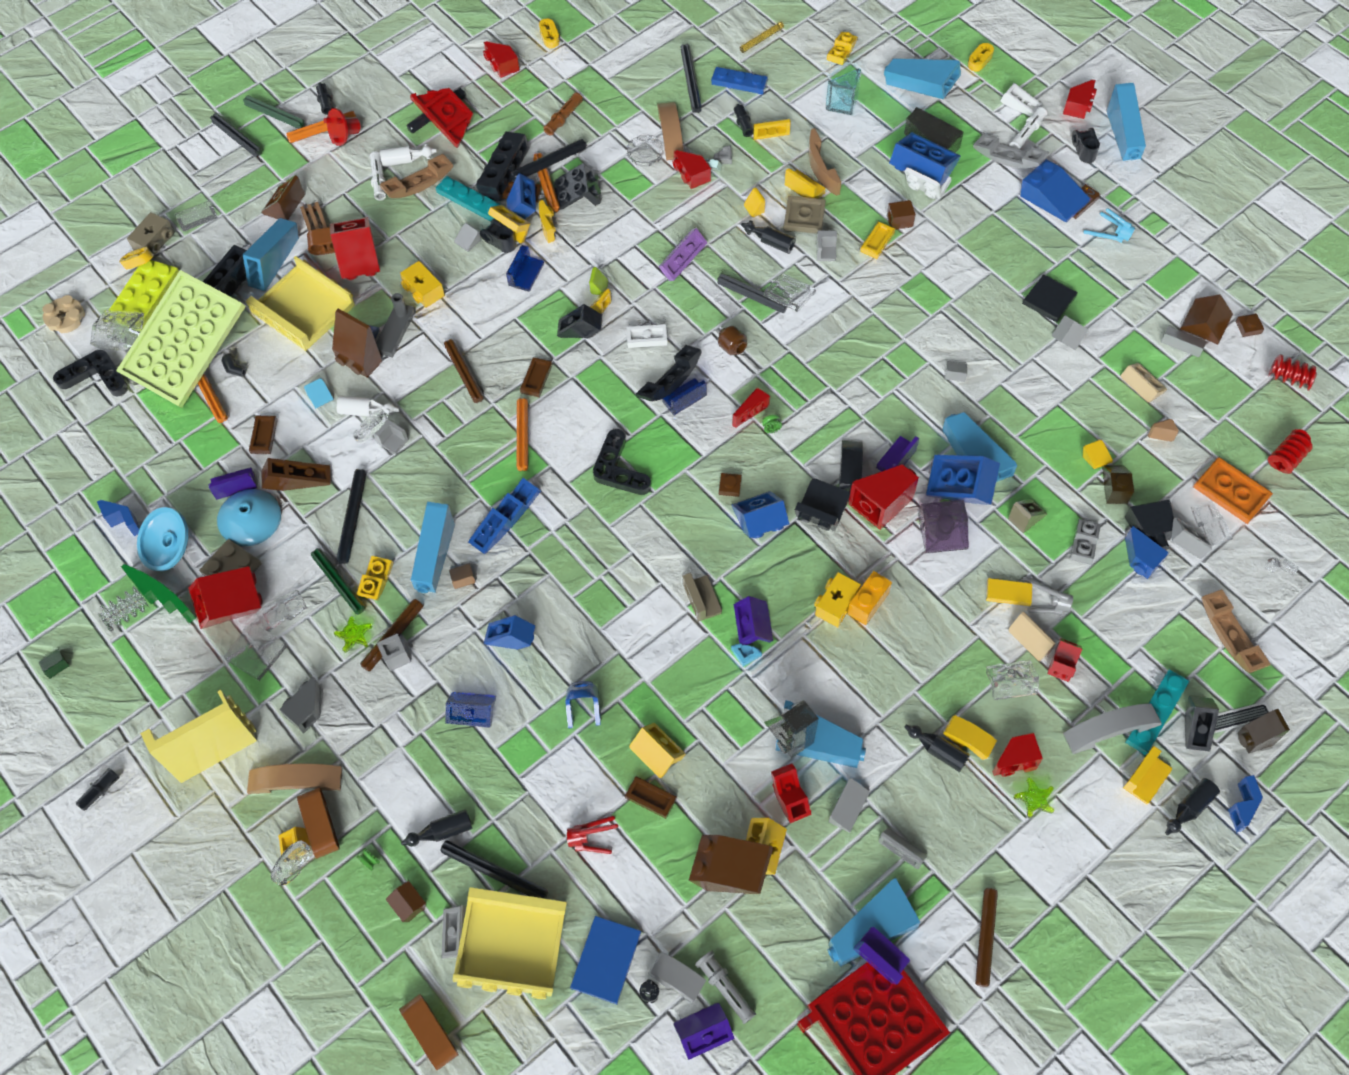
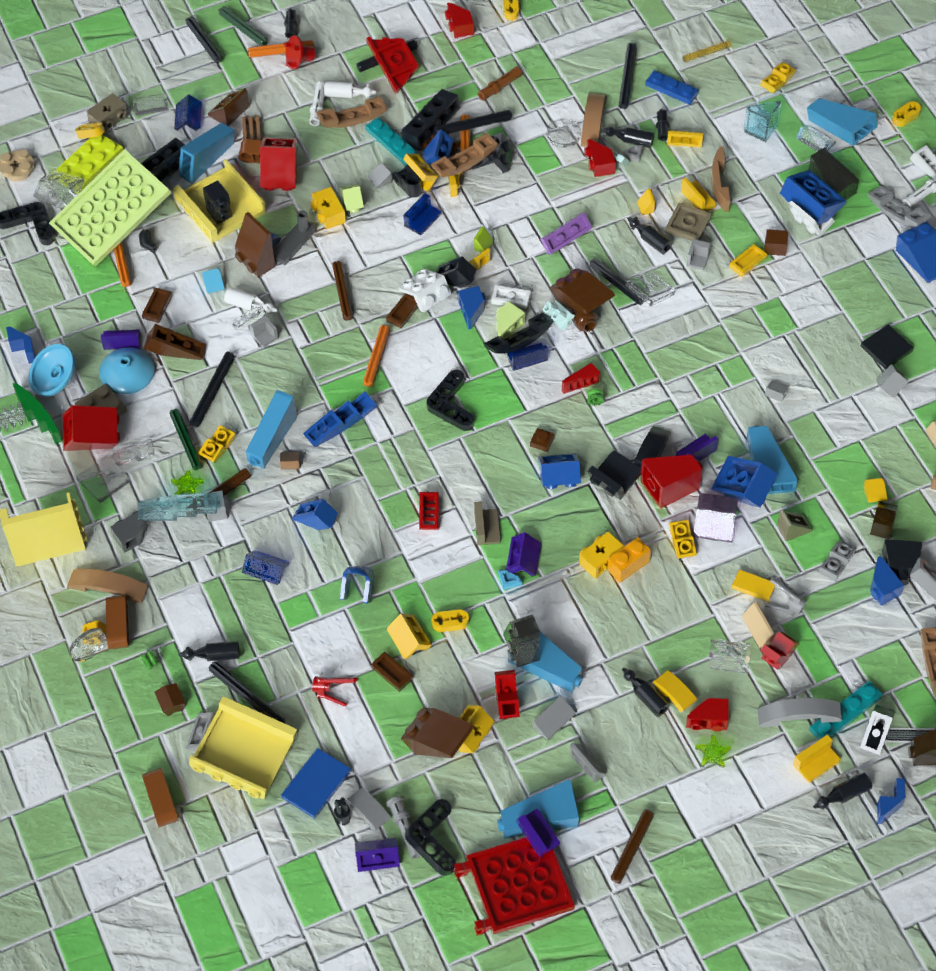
camera: 15 degrees right, 5 degrees down
none -> clear light blue slope [138,493,217,521]
none -> clear blue panel [174,94,202,131]
none -> black brick [203,180,232,224]
none -> yellowish green slope [339,184,364,213]
none -> white bracket [399,269,452,313]
none -> black beam [405,799,456,876]
none -> red slope [419,492,439,530]
none -> medium nougat slope [431,133,498,177]
none -> yellow beam [431,610,469,632]
none -> blue slope [458,286,486,330]
none -> yellowish green slope [496,301,525,339]
none -> light aqua hips [543,300,575,331]
none -> reddish brown slope [550,268,615,314]
none -> black wheel [602,126,654,148]
none -> yellow slope [668,520,697,559]
none -> clear slope [796,125,836,155]

